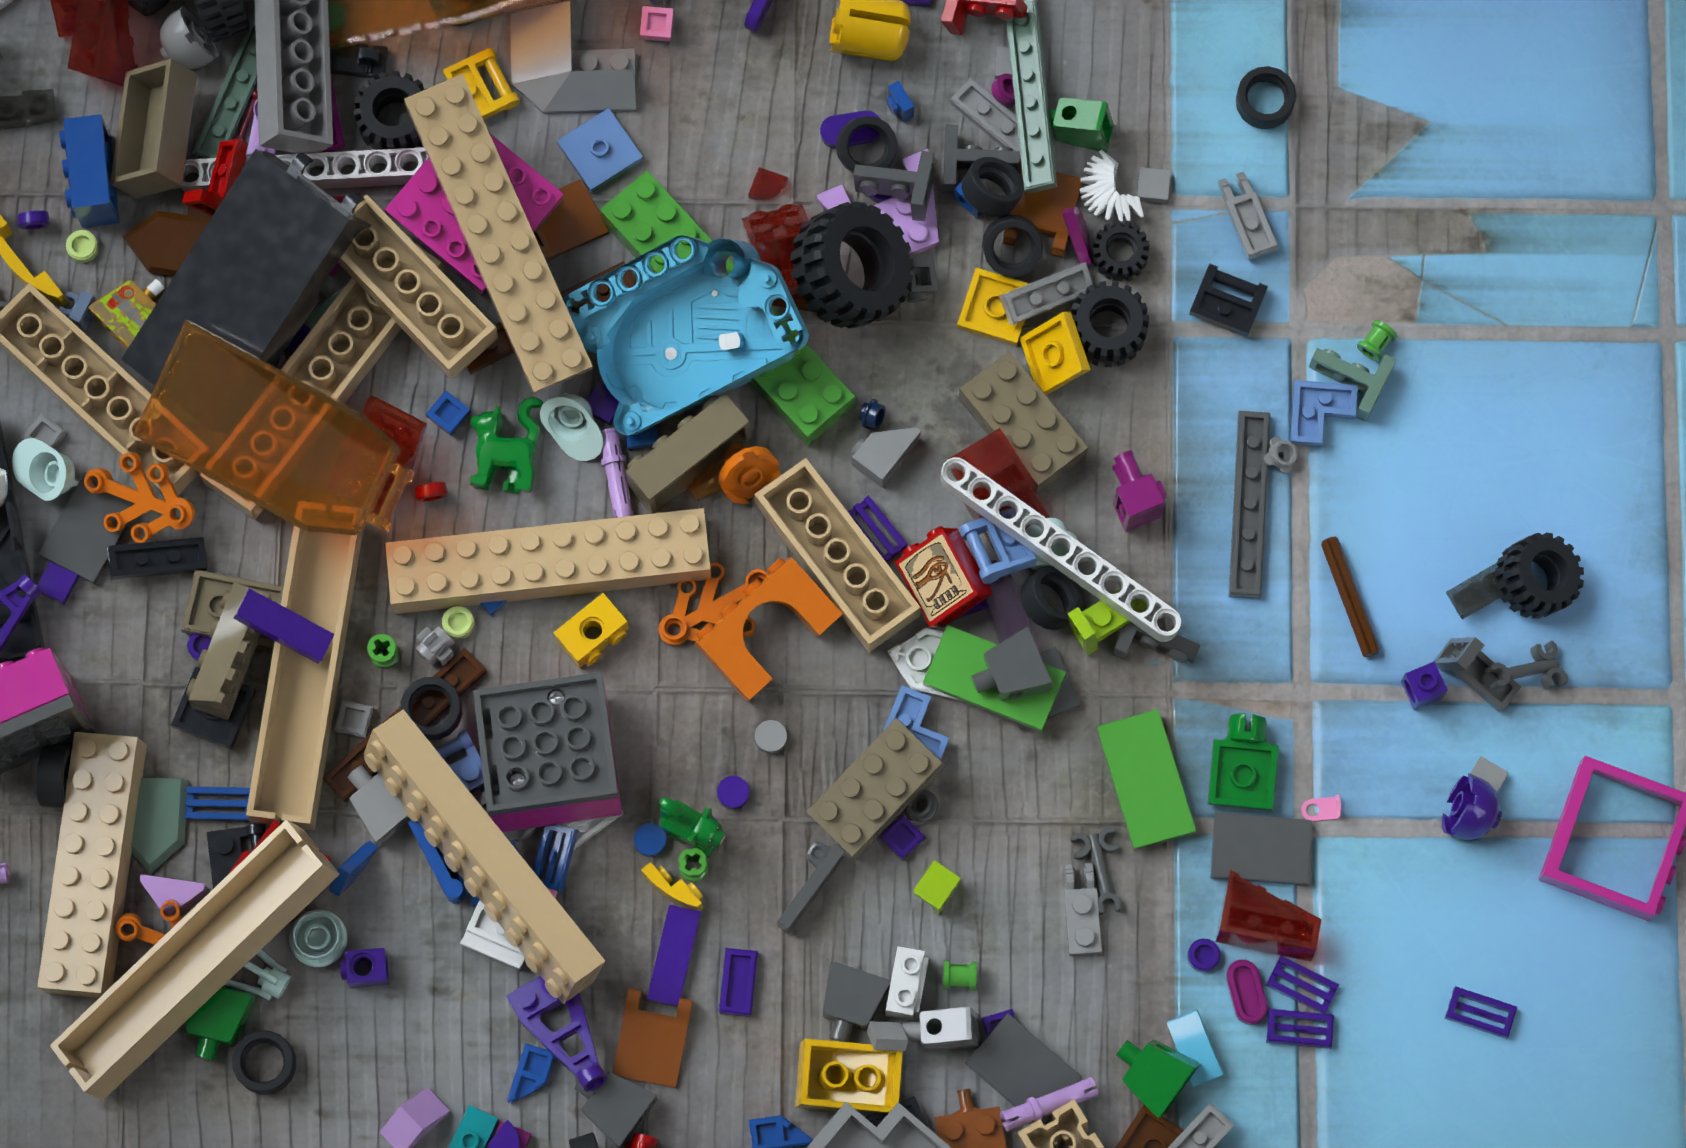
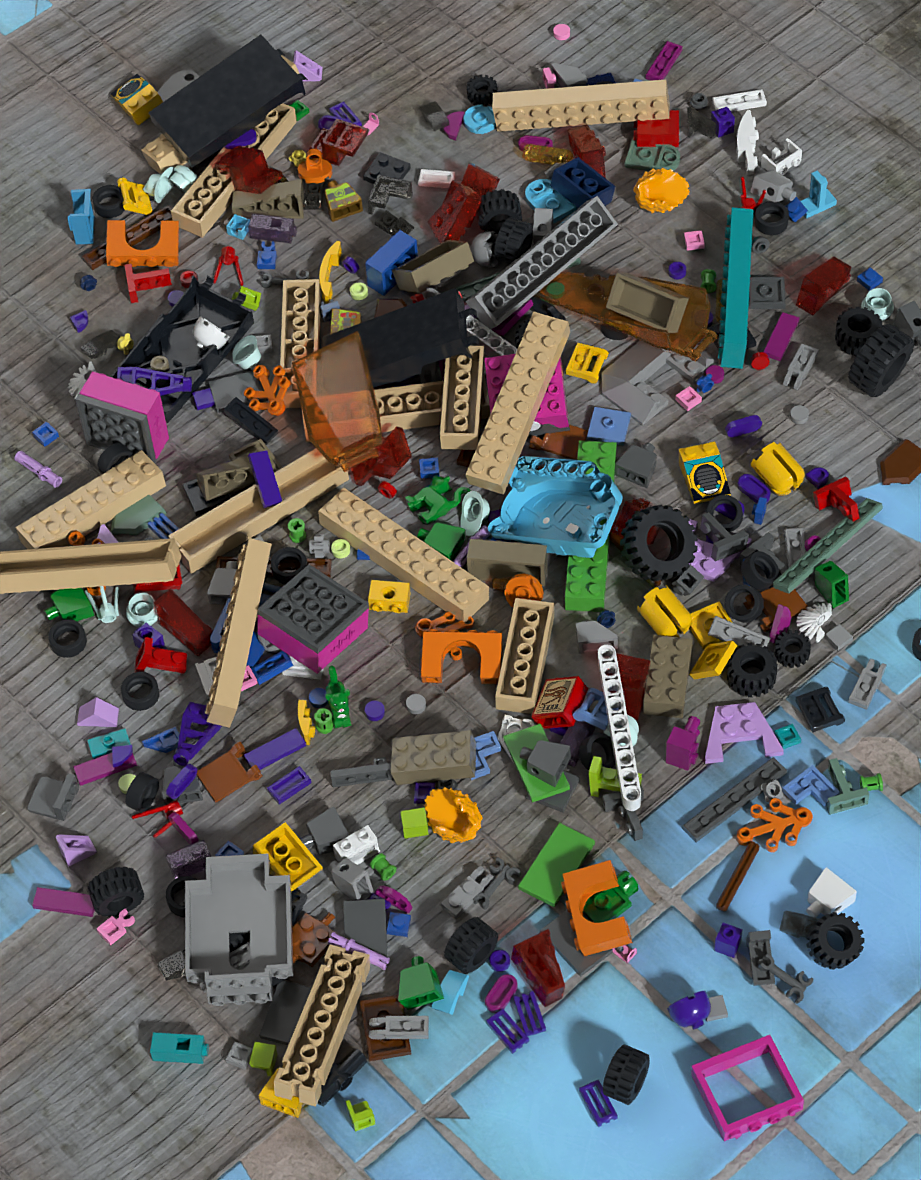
camera: 50 degrees right, 20 degrees down
blue tile [329,841,378,896] -> none
clear red tile [748,167,788,200] -> none
dark purple tile [847,495,907,562] -> none
light grey tile [867,1021,908,1051] -> none
none -> black tyre [121,672,160,711]
none -> red bracket [135,637,187,673]
none -> clear red wedge [153,588,213,656]
none -> dark purple tile [166,764,197,799]
none -> magenta tile [374,886,412,913]
none -> blue plate [387,912,411,937]
none -> green torso [417,522,466,562]
none -> light orange hair [424,787,483,843]
none -> black tyre [444,917,498,974]
none -> orange arch [561,860,633,957]
none -> black tyre [603,1044,650,1105]
none -> dark grey torso [615,443,657,488]
none -> yellow cylinder [637,585,692,638]
none -> slope [679,441,731,504]
none -> lavender wing [705,702,784,764]
none -> orange plant [737,798,813,852]
none -> dark purple tile [738,474,771,504]
none -> teal tile [774,724,801,749]
none -> white torso [806,867,857,919]

